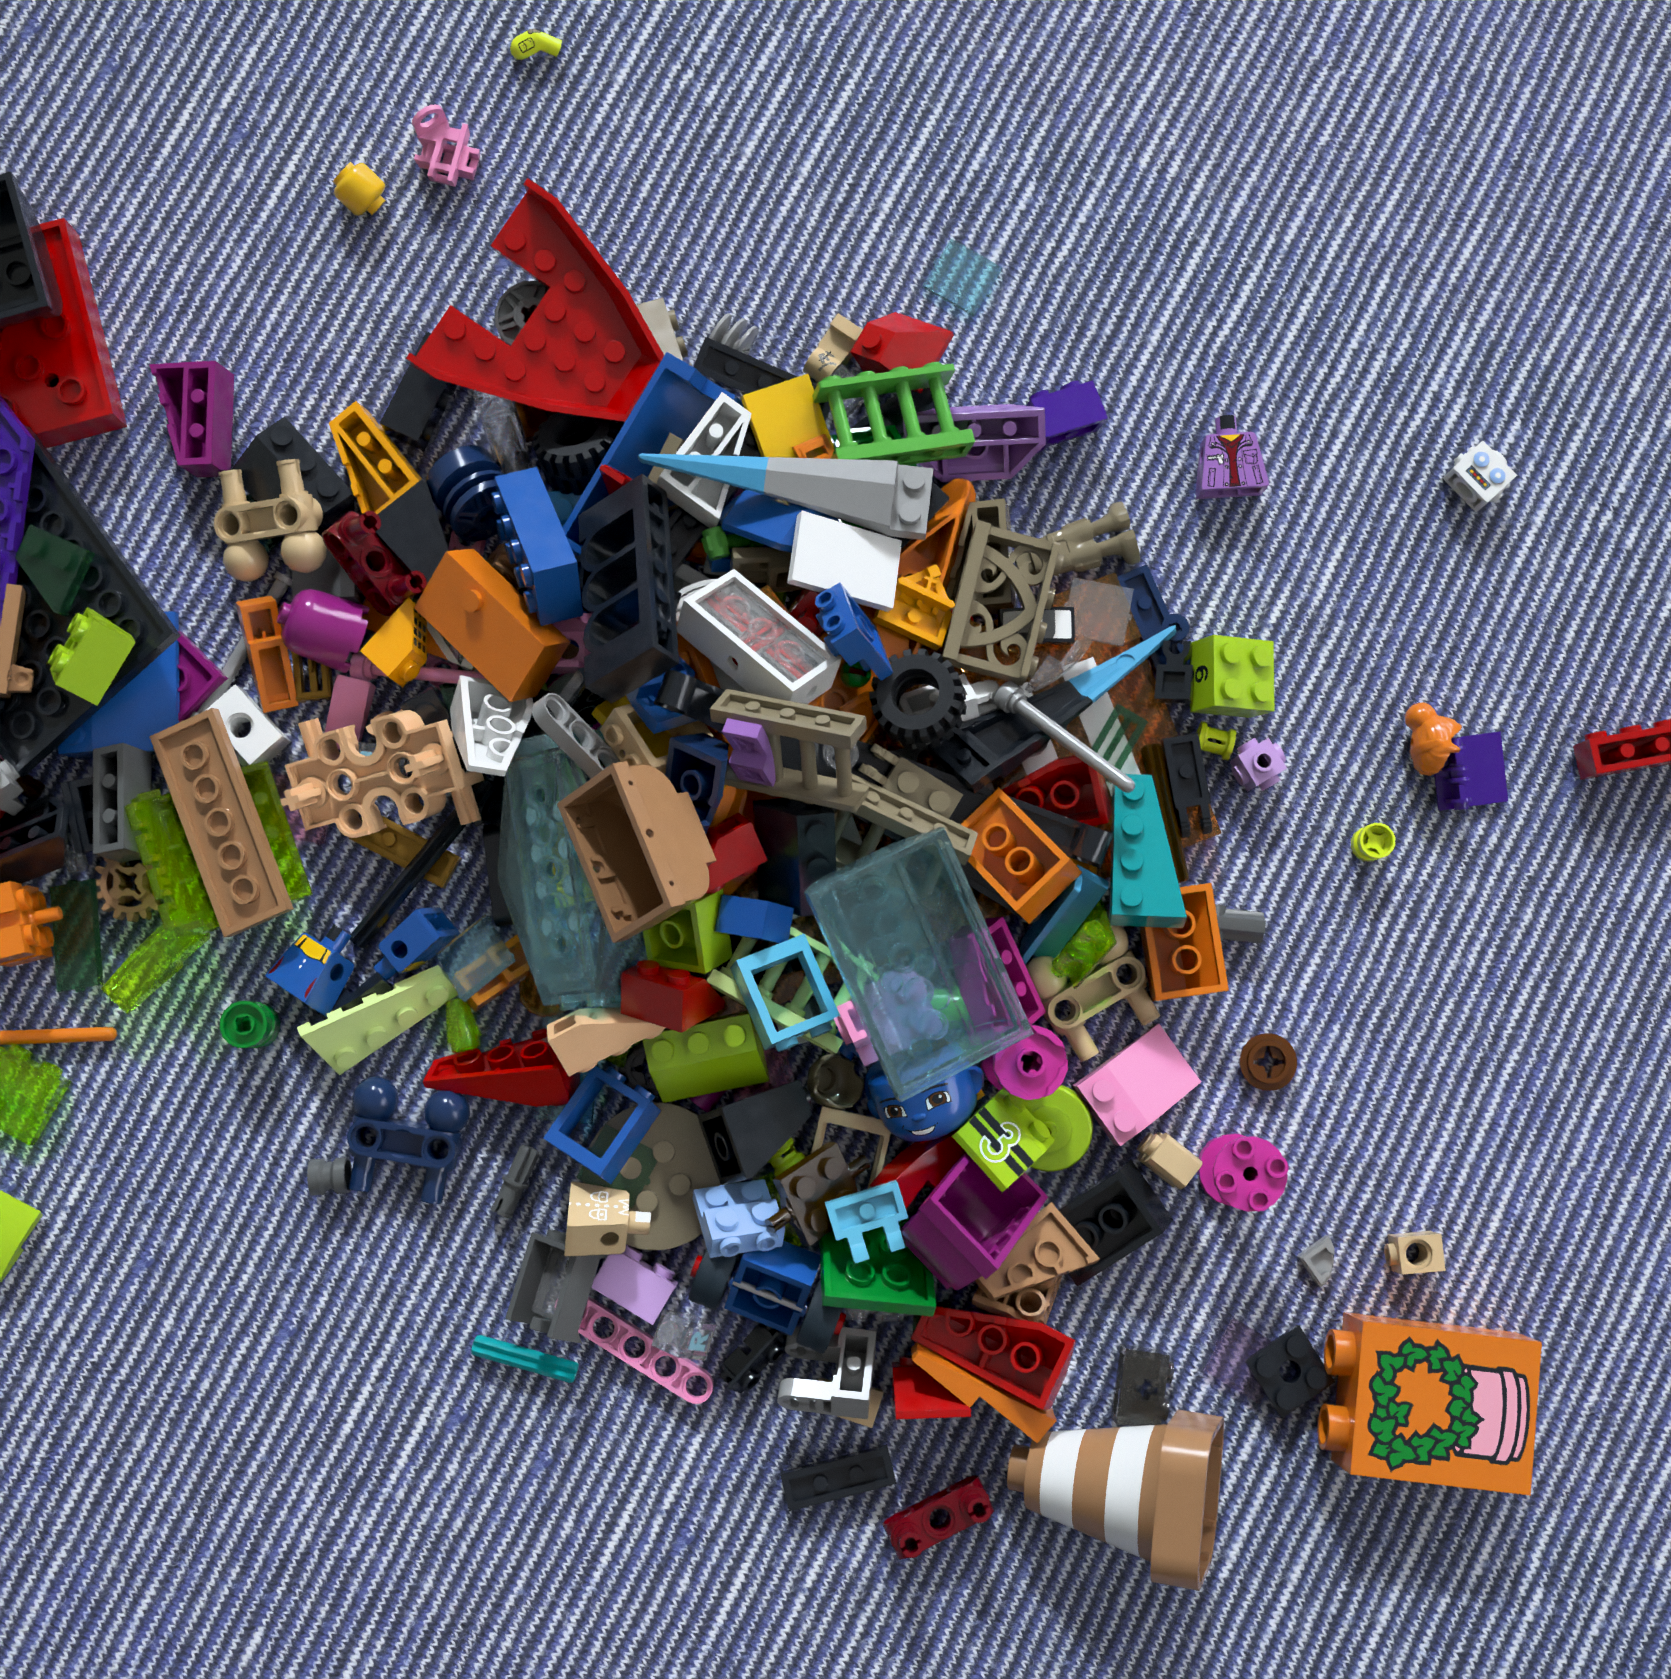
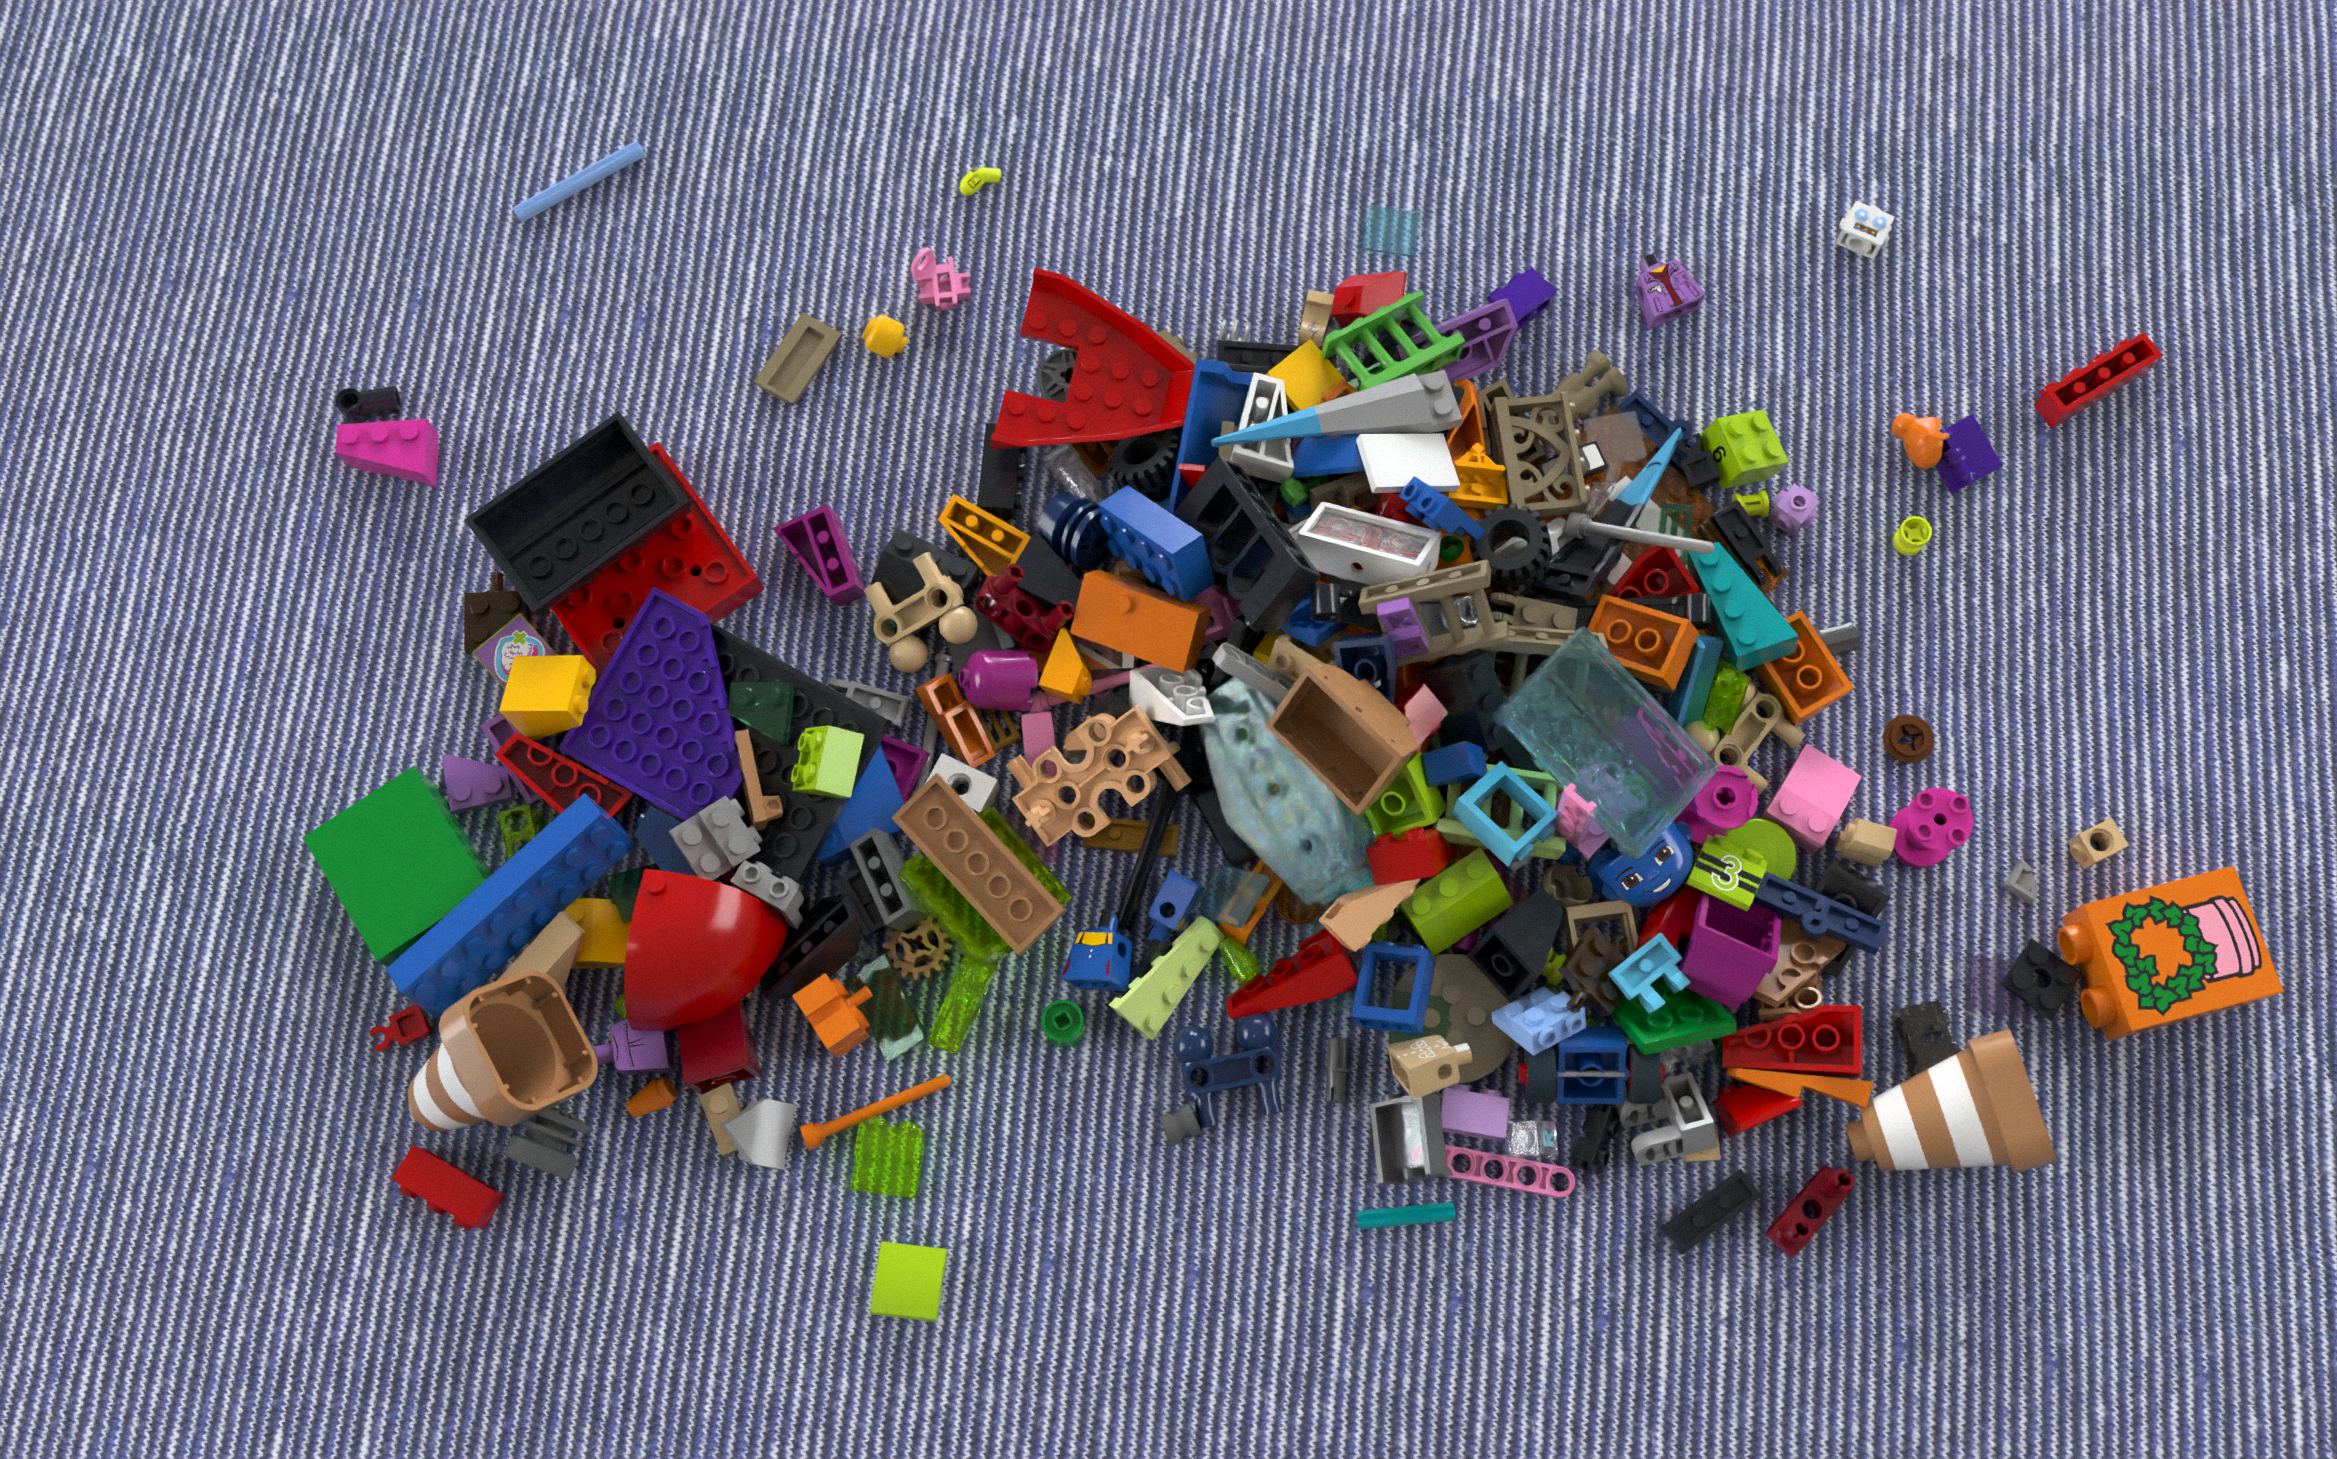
camera: 10 degrees left, 10 degrees down
none -> dark tan piece [754,312,843,406]
none -> light grey hinge [826,677,911,729]
none -> dark blue hinge [1752,871,1889,956]

